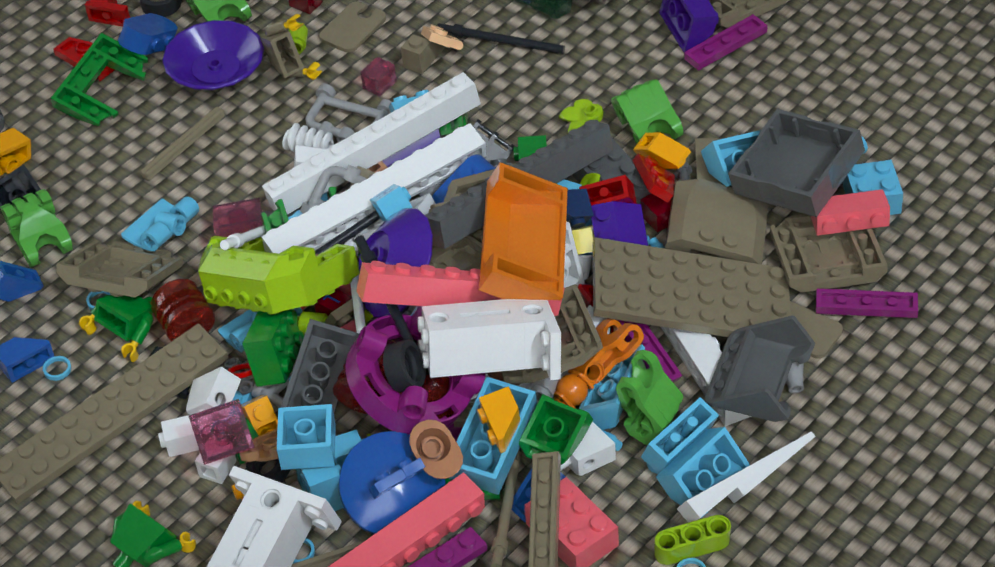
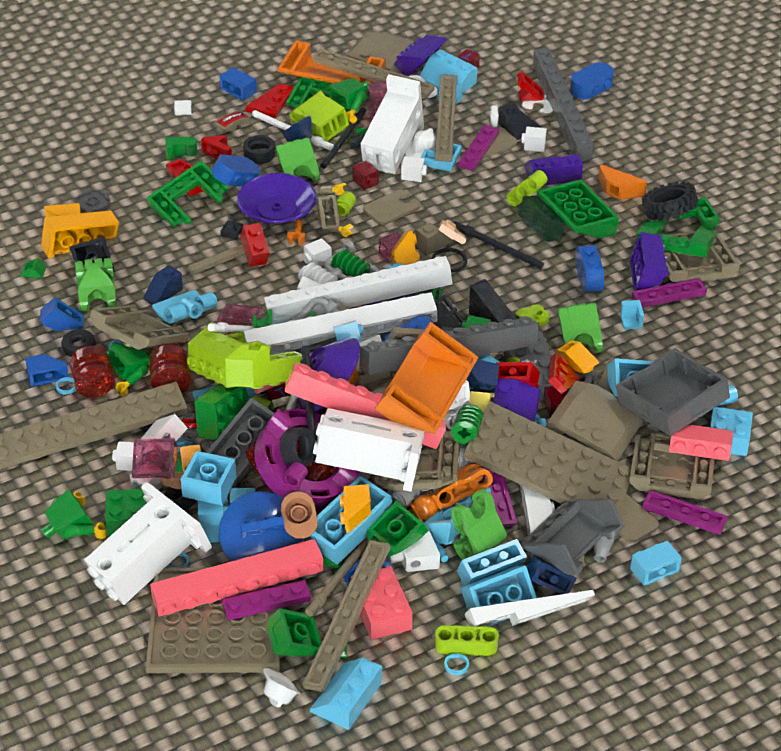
camera: 15 degrees right, 5 degrees down
none -> black tyre [61,329,96,358]
none -> clear red wheel [69,346,115,398]
none -> green brick [105,489,147,538]
none -> dark blue slope [144,265,183,305]
none -> green leg [165,136,197,160]
none -> black tile [220,220,243,239]
none -> red brick [240,223,270,267]
none -> orange bar [287,220,306,246]
none -> white brick [303,239,332,266]
none -> green piece [331,249,371,277]
none -> light orange slope [391,230,420,265]
none -> black piece [431,248,467,273]
none -> green piece [451,405,484,444]
none -> black slope [469,279,517,323]
none -> dark blue slope [527,555,577,594]
none -> blue brick [575,245,604,293]
none -> medium azure panel [620,300,644,329]
none -> medium azure brick [630,541,682,586]

